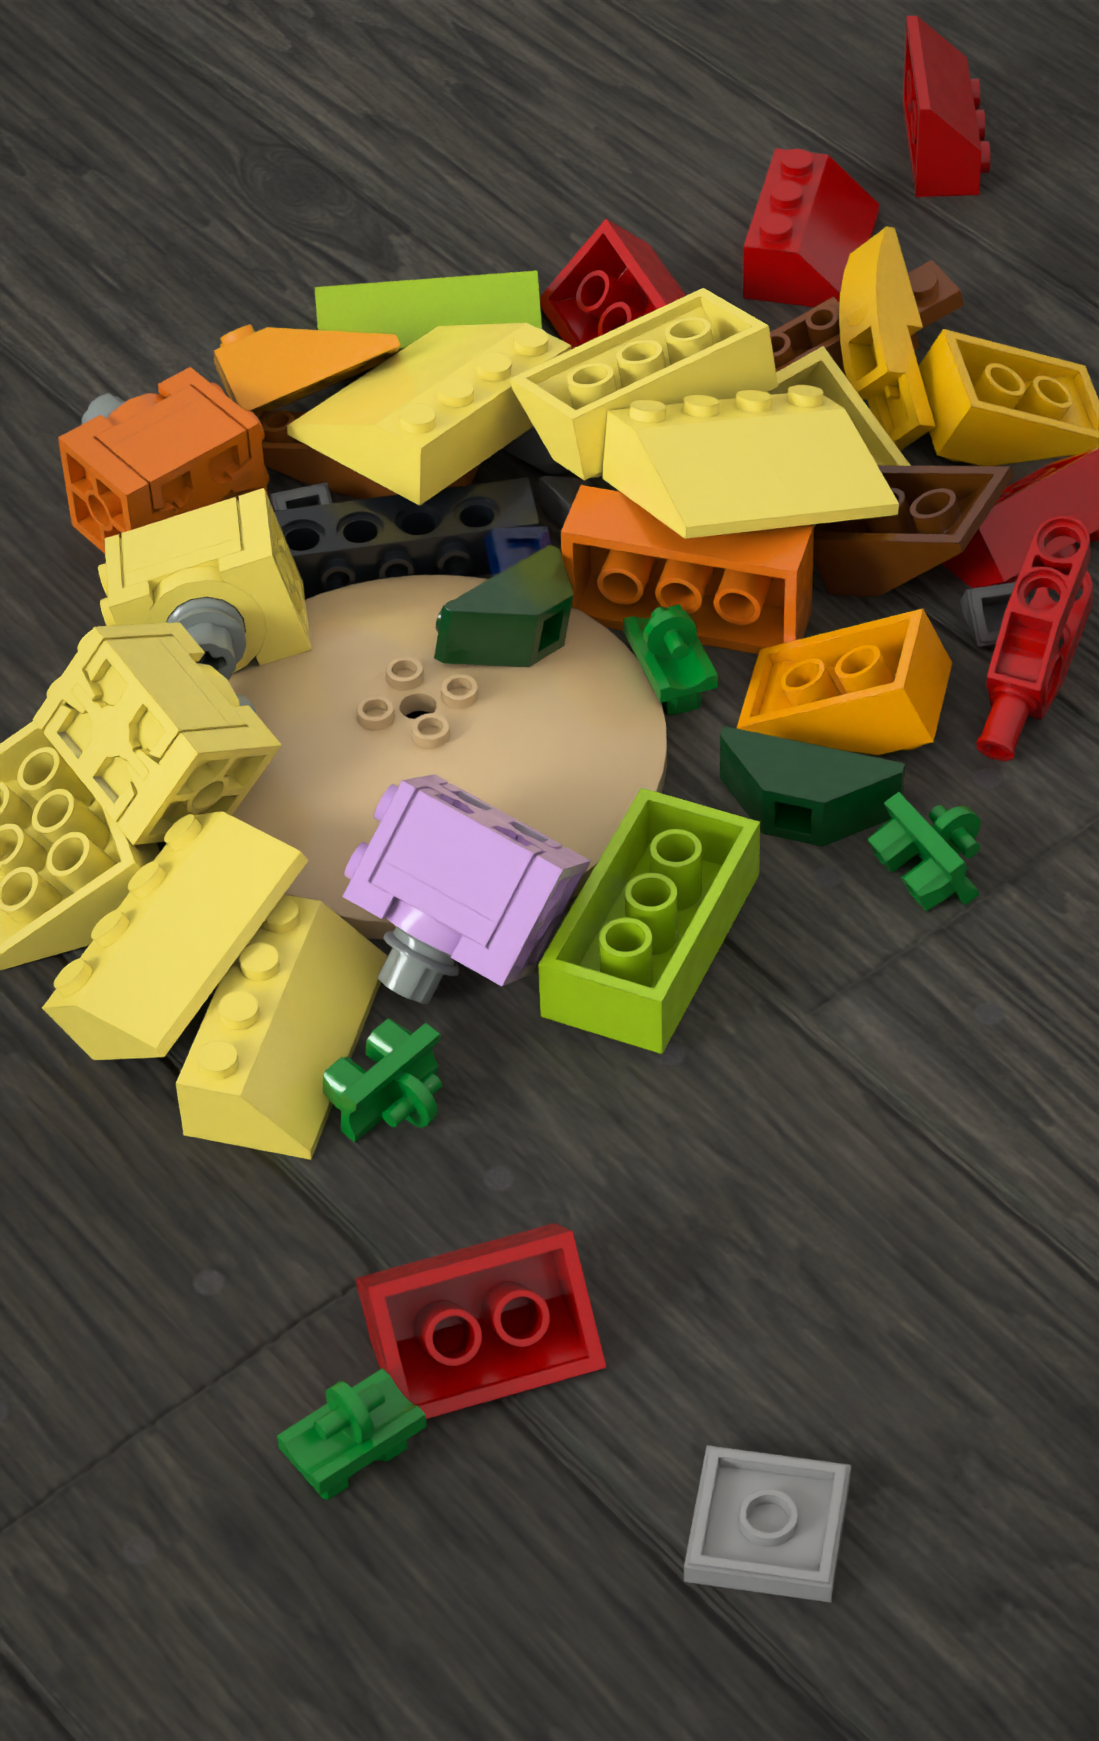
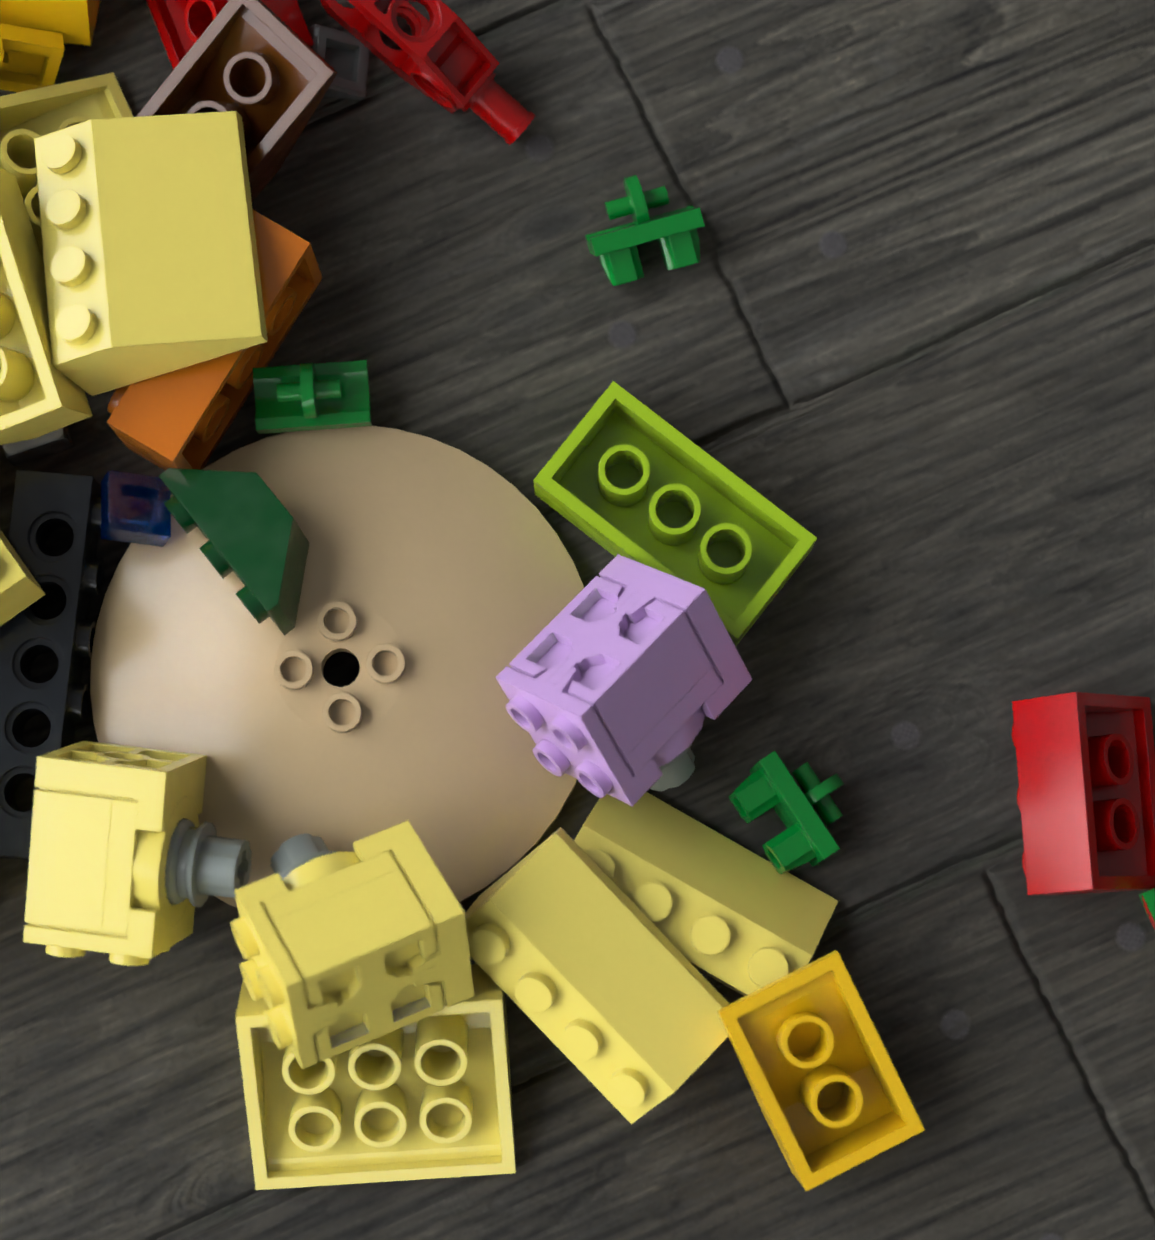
camera: 75 degrees left, 35 degrees up
dark green slope [720,726,905,847] -> none
light orange slope [737,608,952,755] -> none
none -> yellow slope [717,950,925,1191]

